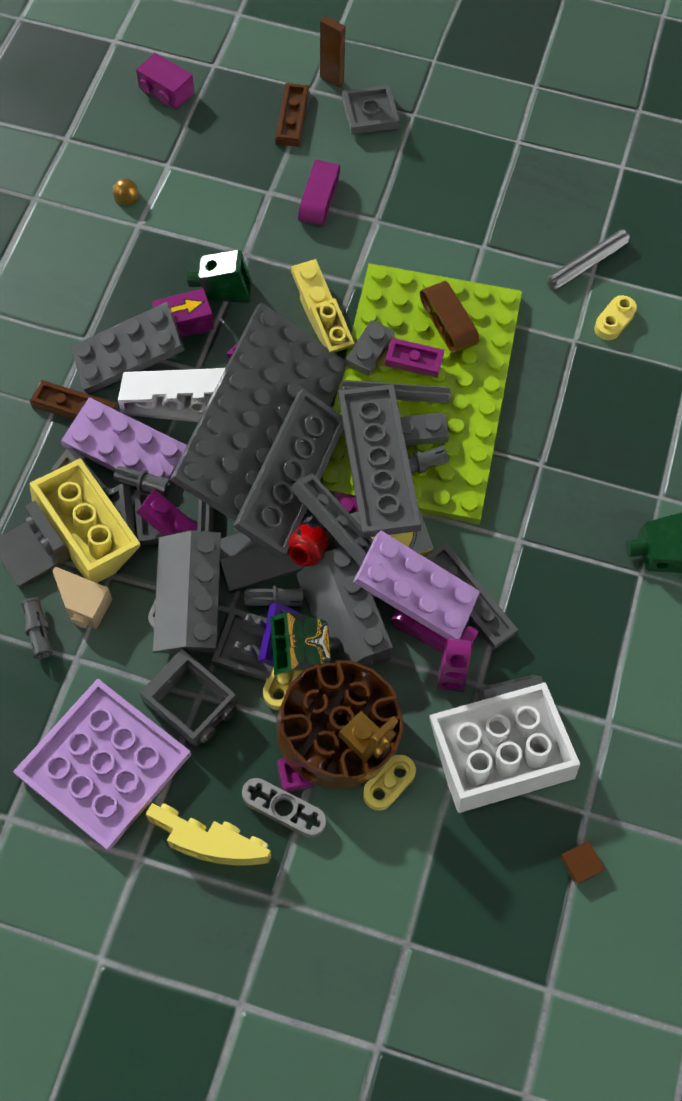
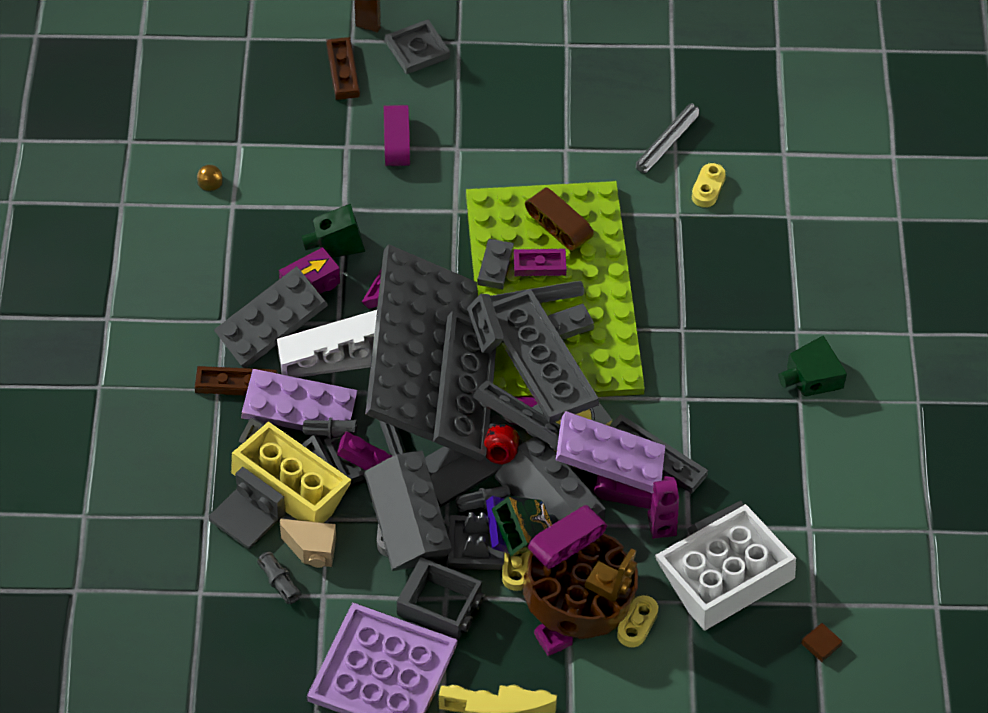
camera: 15 degrees left, 10 degrees down
magenta brick [136,52,194,110] -> none
light grey beam [242,778,326,838] -> none
light yellow slope [291,259,355,352] -> none
dark grey pin [408,446,449,474] -> none
none -> dark grey plate [467,294,504,353]
none -> magenta beam [528,505,607,569]

